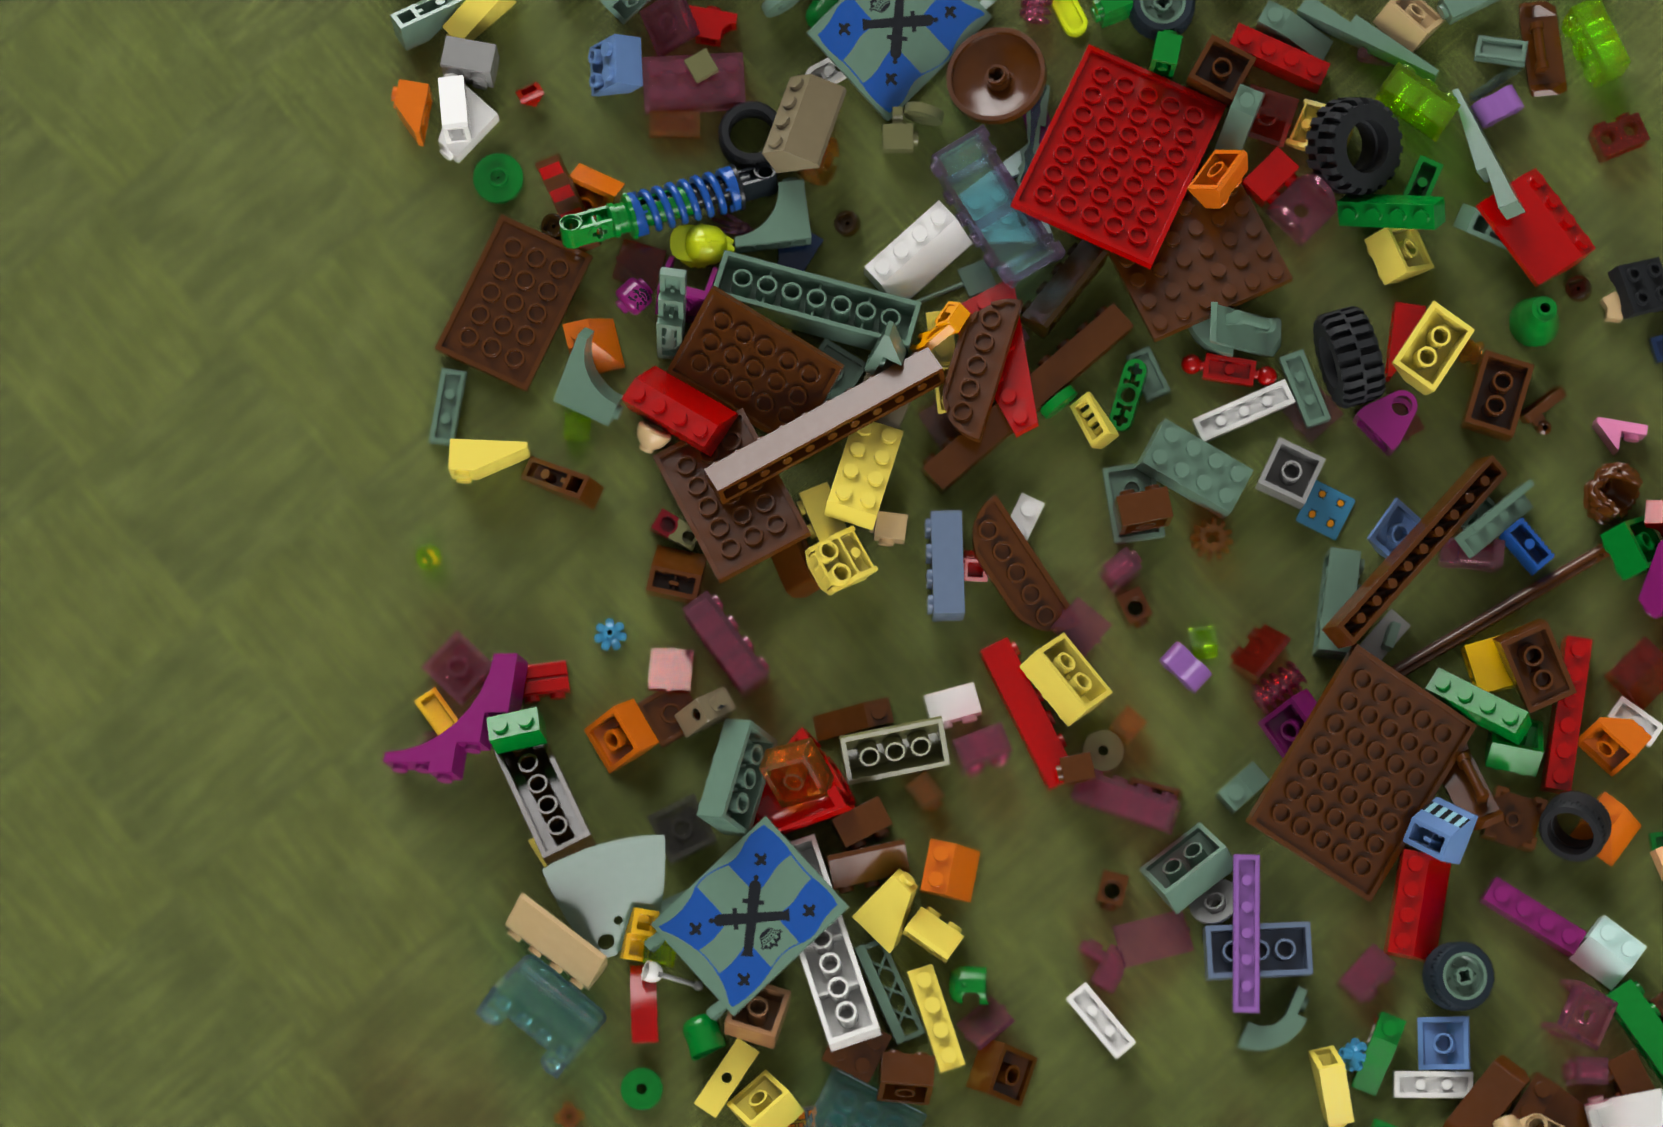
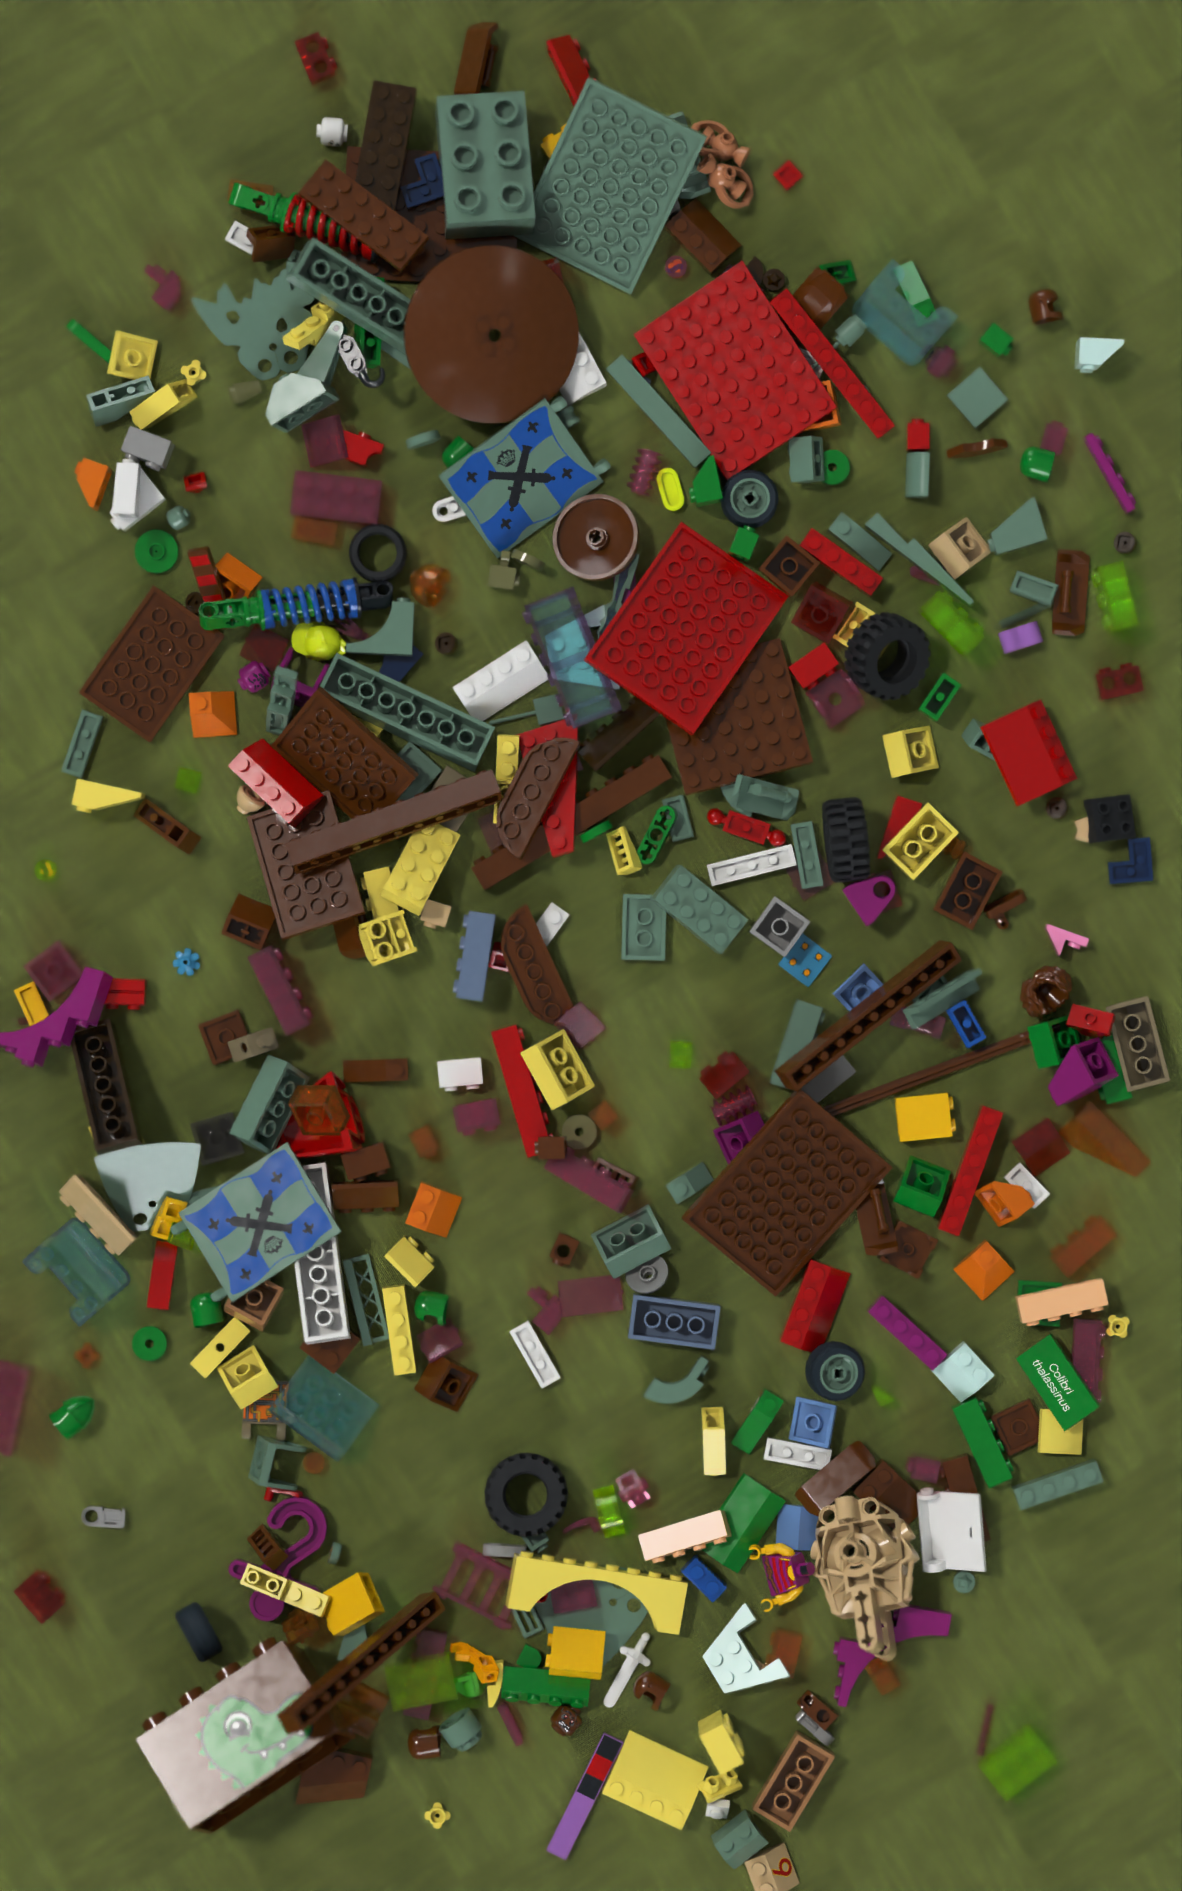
camera: 10 degrees right, 10 degrees up
green brick [487,707,548,754] -> none
sand green arch [553,327,624,426] -> none
orange slope [584,698,660,774] -> none
medium blue slope [588,34,643,97] -> none
hinge [641,960,703,991] -> none
clear red piece [648,646,694,694] -> none
leg [649,508,697,552] -> none
olive tile [684,48,719,84] -> none
dark tan slope [762,74,847,173] -> none
olive slope [839,716,950,785] -> none
light yellow slope [852,868,918,953] -> none
sand green slope [864,320,906,375] -> none
reddish brown brick [877,1050,935,1105] -> none
light orange piece [909,301,971,353] -> none
clear pink brick [1098,547,1142,594] -> none
reddish brown brick [1112,484,1174,536] -> none
reddish brown brick [1114,586,1153,629] -> none
medium lavender axle [1159,641,1212,693] -> none
orange slope [1187,150,1248,209] -> none
clear orange gear [1189,517,1234,562] -> none
sand green slope [1214,84,1265,150] -> none
medium lavender tile [1232,854,1260,1013] -> none
clear pink brick [1336,943,1397,1004] -> none
green brick [1337,194,1446,230] -> none
dark azure plant [1338,1038,1367,1072] -> none
sand green tile [1381,621,1401,652] -> none
medium blue slope [1403,797,1478,865] -> none
brick [1425,667,1532,745] -> none
sand green slope [1452,88,1526,220] -> none
reddish brown slope [1493,618,1577,714] -> none
green cone [1509,296,1560,347] -> none
black tyre [1539,791,1612,862] -> none
clear pink hose [1540,979,1618,1051] -> none
none -> sand green piece [166,505,191,530]
none -> clear neon green slope [871,1384,895,1407]

